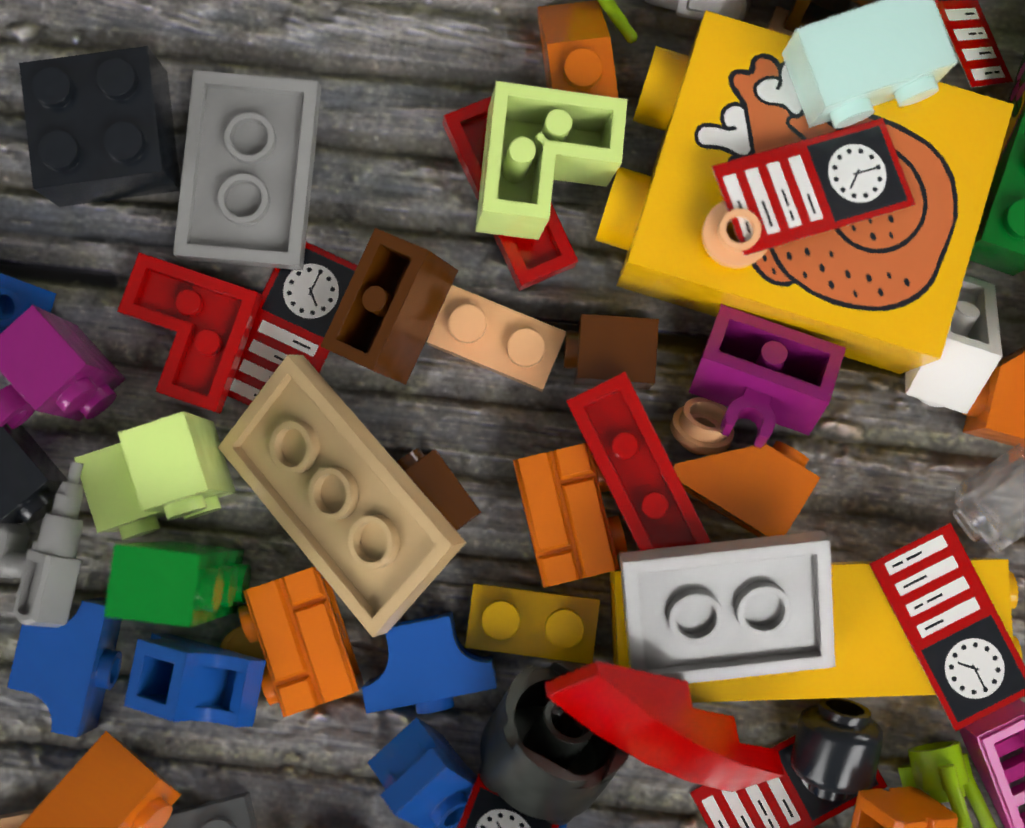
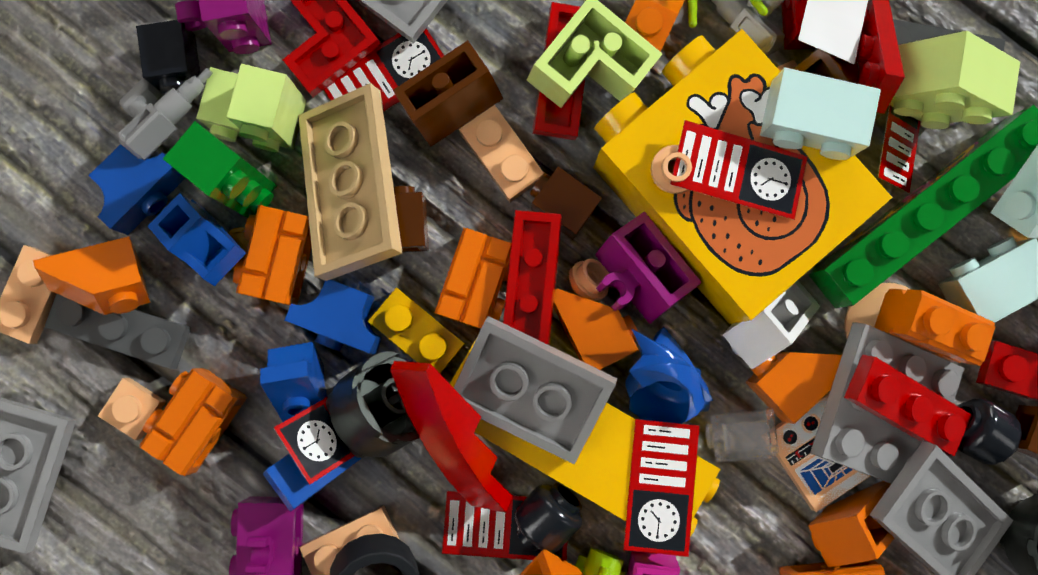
camera: 30 degrees right, 0 degrees up
none -> blue hair [625,327,713,424]

